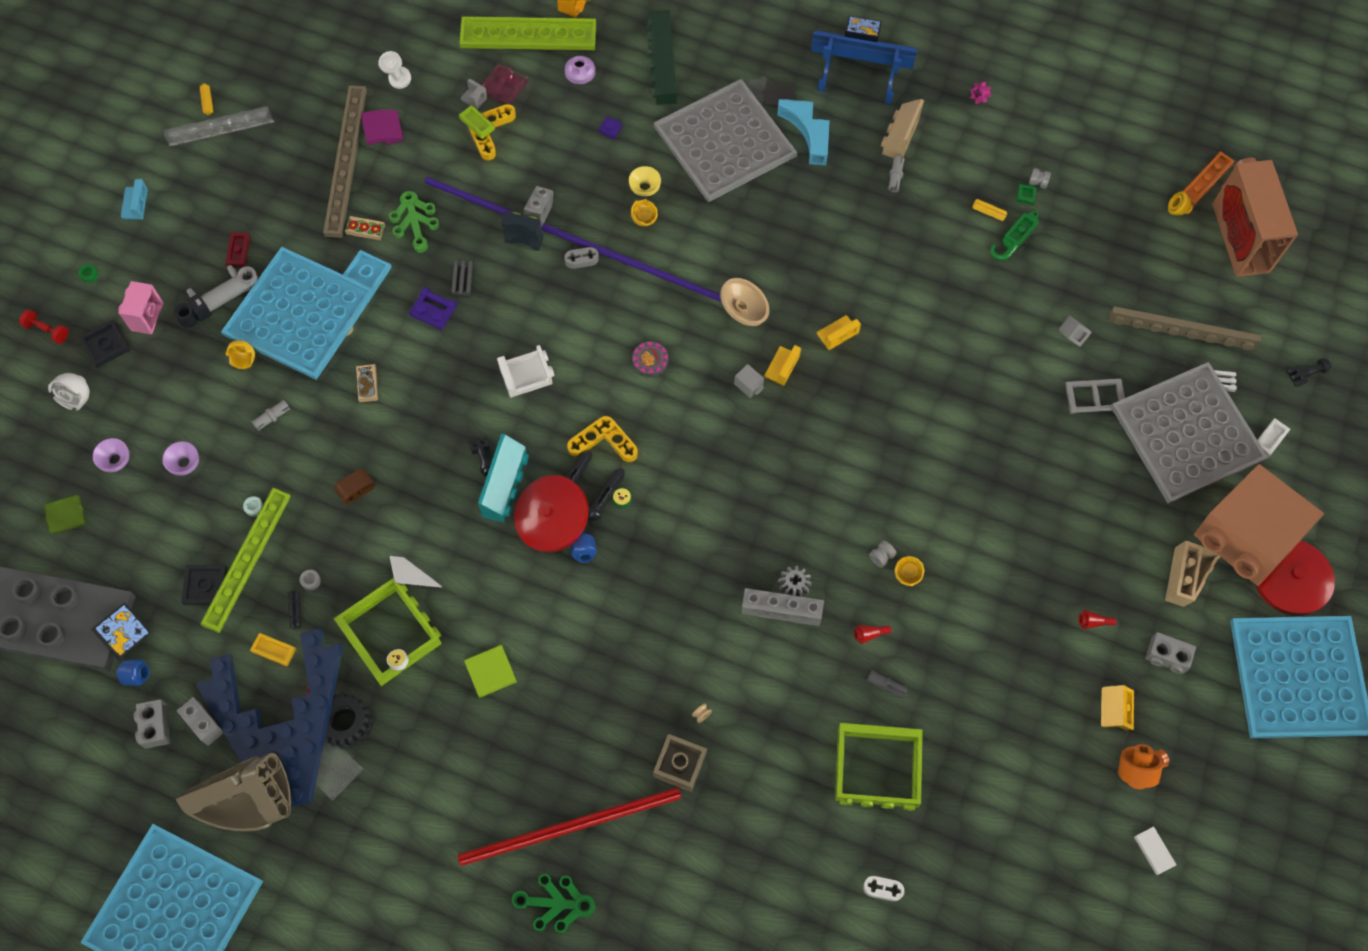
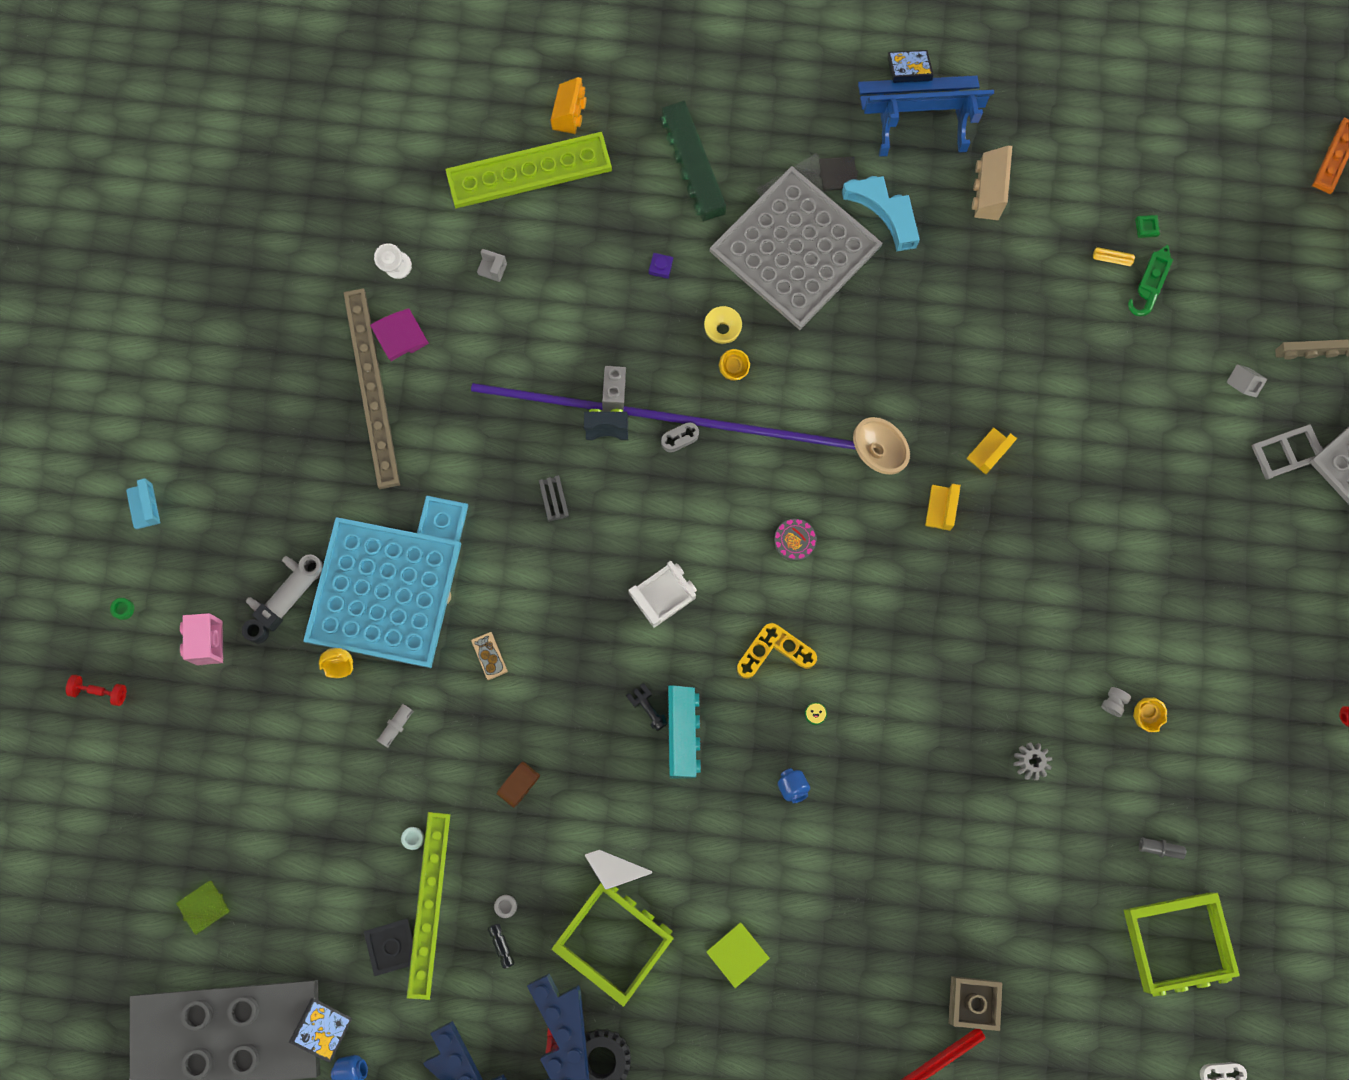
camera: 15 degrees left, 10 degrees up
white cylinder [48,373,90,410] -> none
black tile [79,320,131,368] -> none
lavender piece [93,438,130,472] -> none
lavender piece [162,441,199,476] -> none
clear plate [164,106,273,146] -> none
yellow axle [199,83,213,115] -> none
dark red plate [225,232,251,268] -> none
yellow tile [250,633,296,667] -> none
tile [345,216,385,241] -> none
tile [387,649,409,671] -> none
bright green plant [389,191,439,253] -> none
dark purple plate [409,287,457,331] -> none
lime tile [459,105,495,139] -> none
yellow beam [468,104,516,160] -> none
clear pink slope [481,64,529,105] -> none
red dish [514,475,589,553] -> none
lavender piece [565,56,595,84] -> none
black piece [566,450,625,521] -> none
tan bush [692,703,712,723] -> none
light grey brick [734,364,764,398] -> none
light grey brick [741,588,824,626] -> none
red cone [854,625,891,645] -> none
light grey pin [888,156,905,192] -> none
dark pink gear [969,82,992,104] -> none
light grey wheel [1029,168,1051,189] -> none
yellow brick [1168,191,1193,216] -> none

